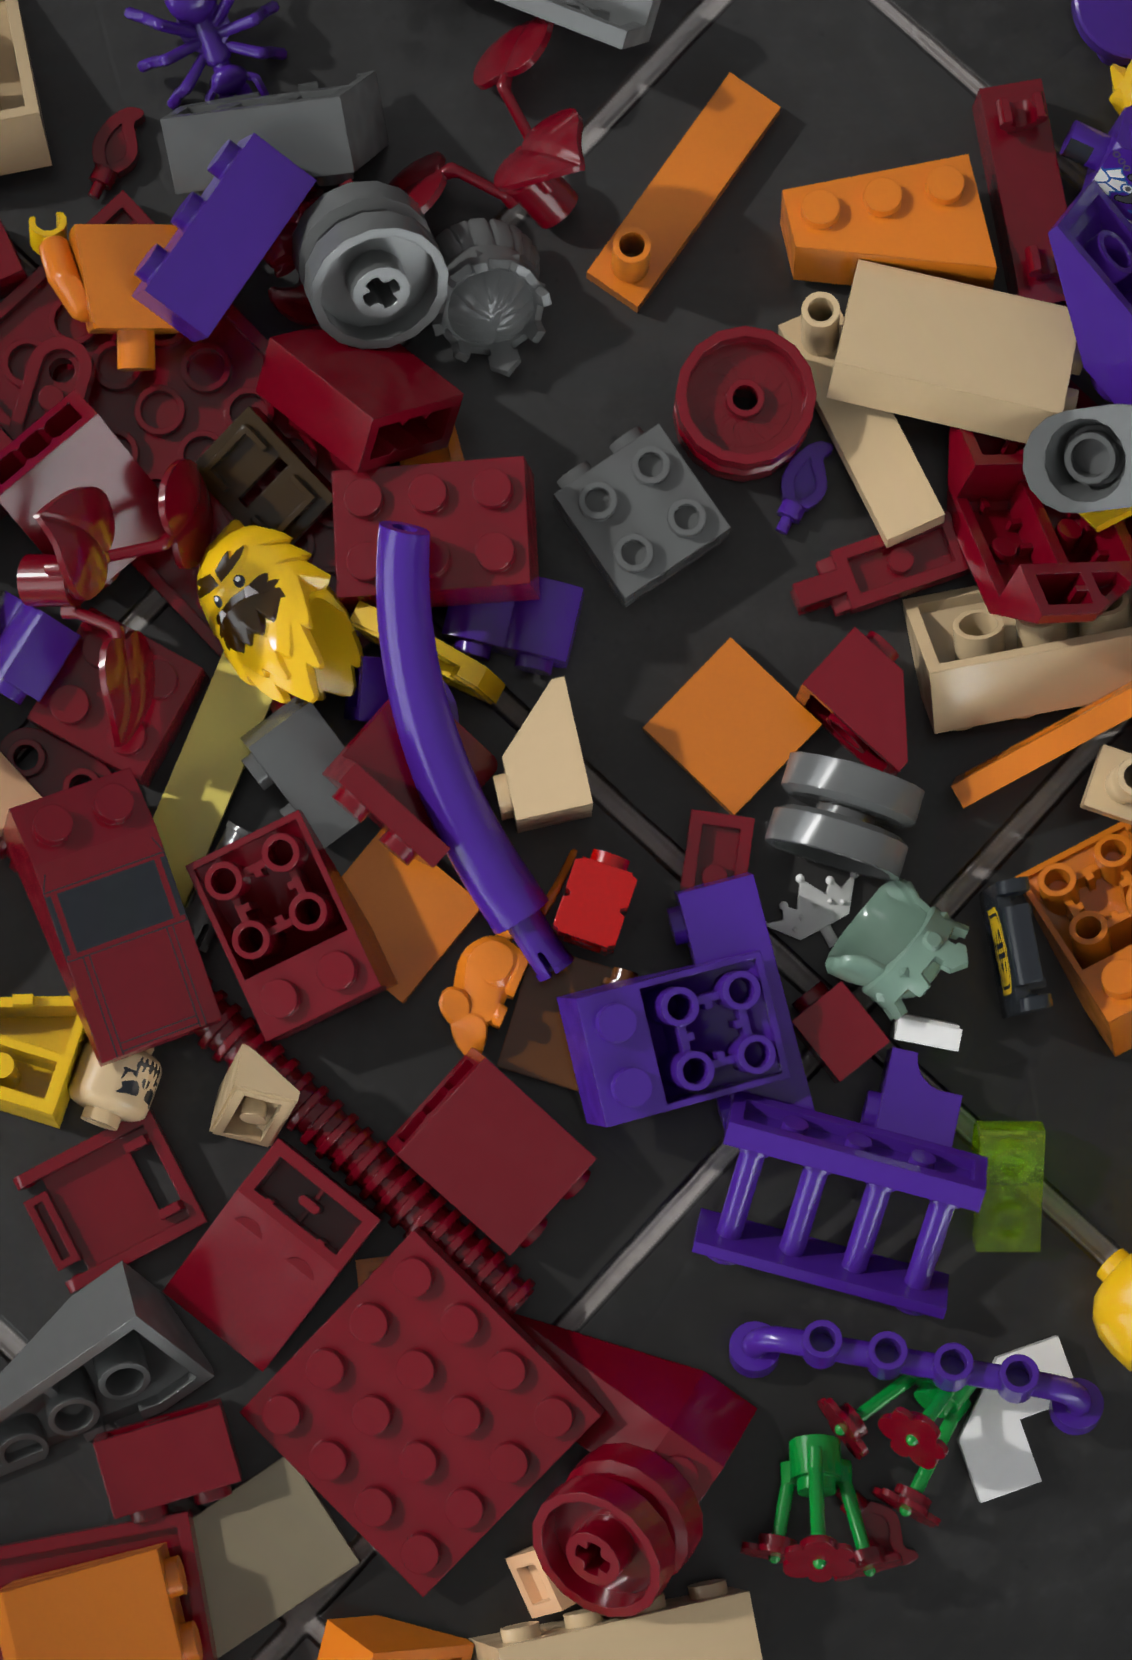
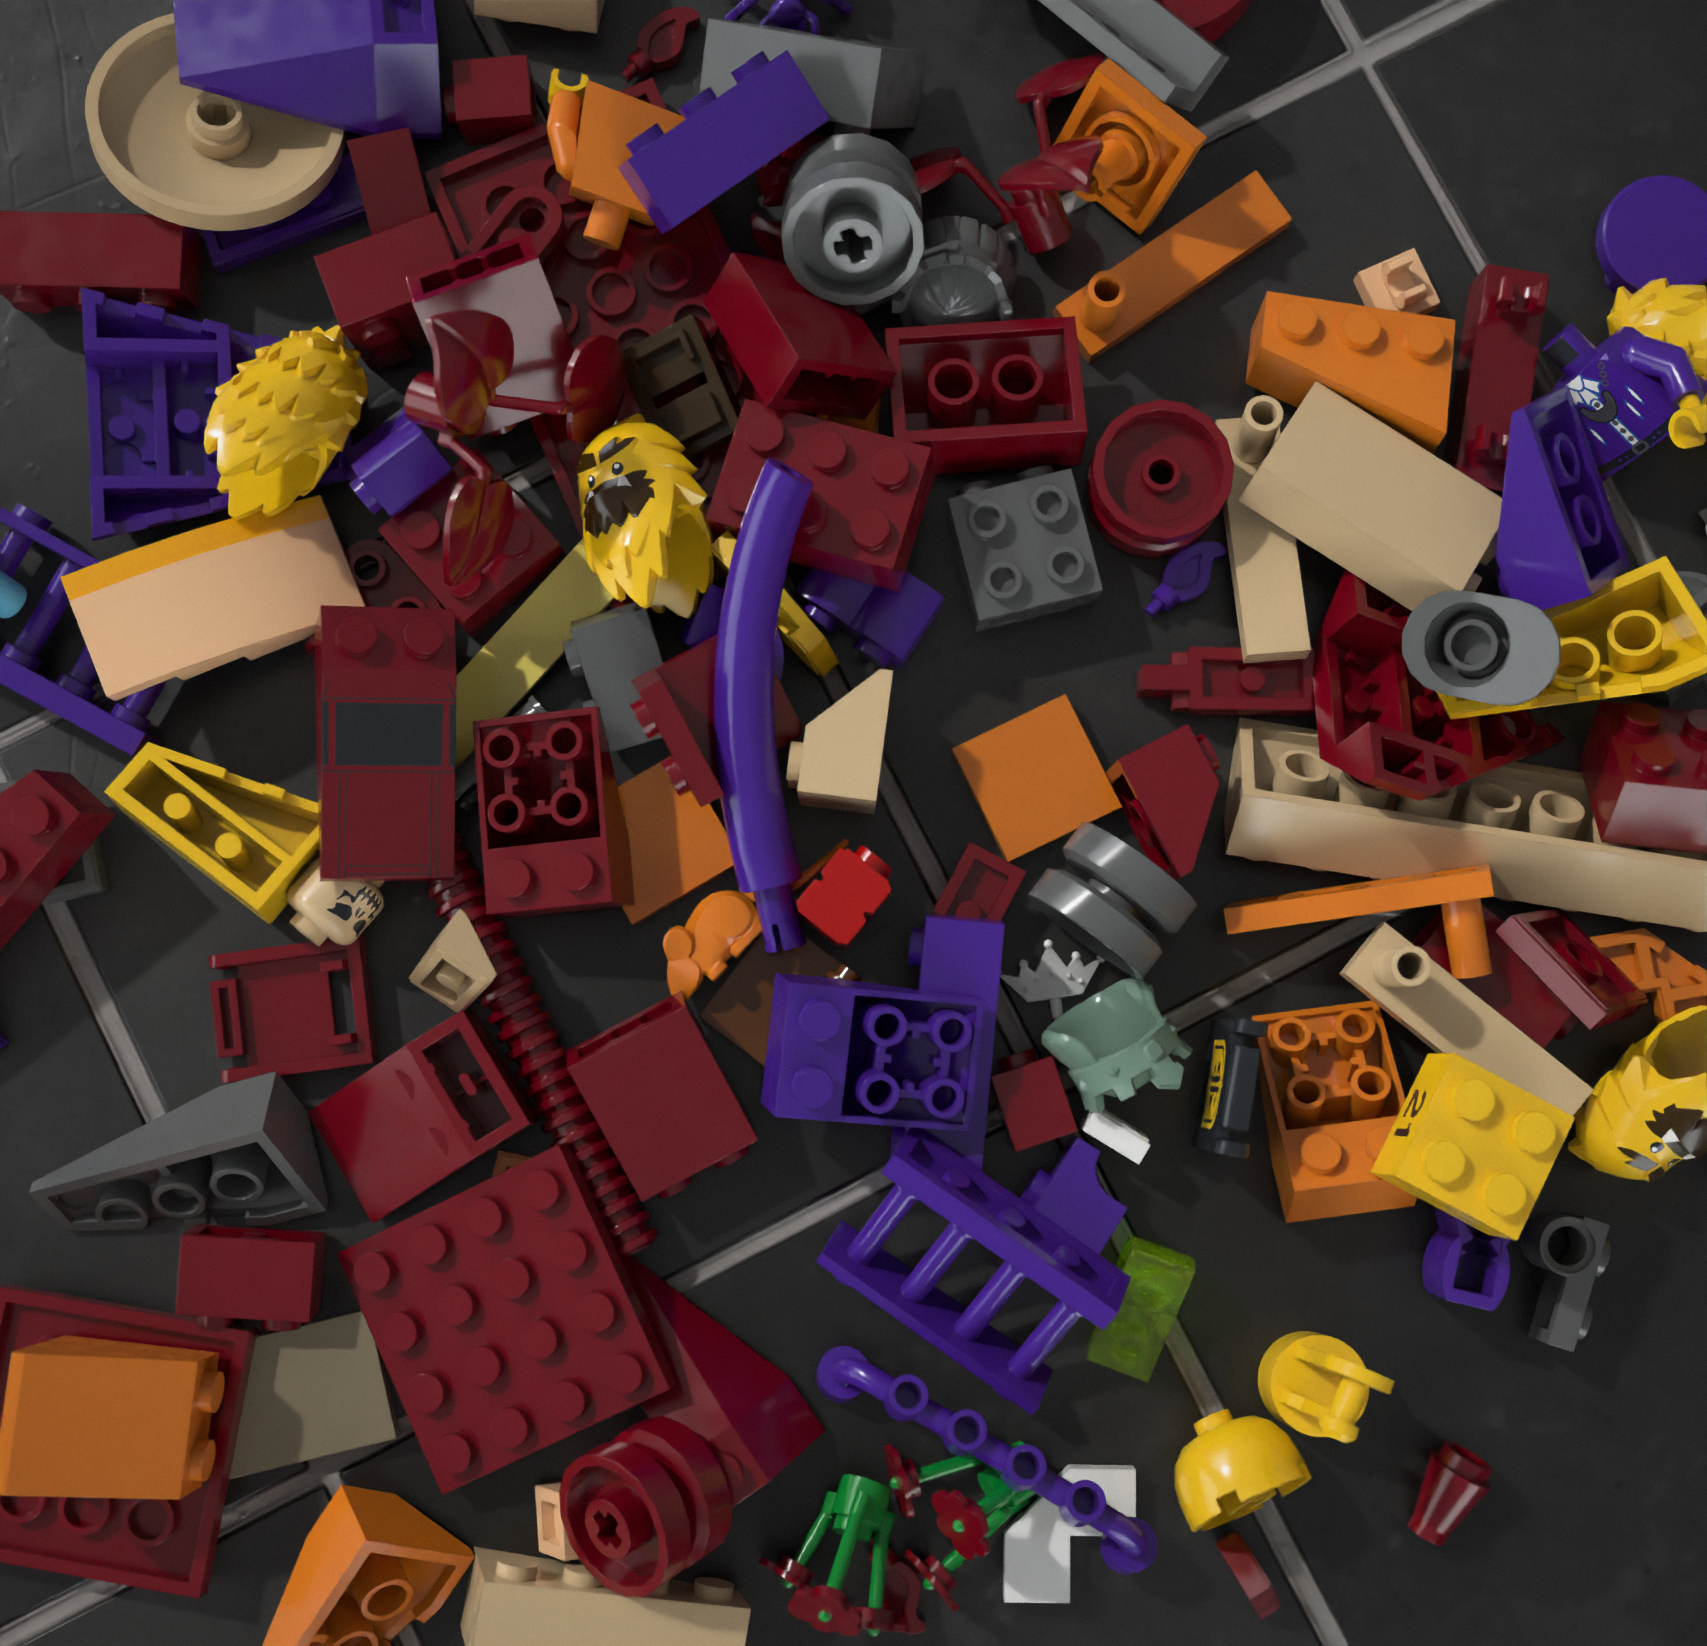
camera: 20 degrees right, 0 degrees up
none -> dark red slope [885,316,1088,475]
none -> orange plate [1054,58,1207,236]
none -> light nougat tile [1353,248,1441,315]

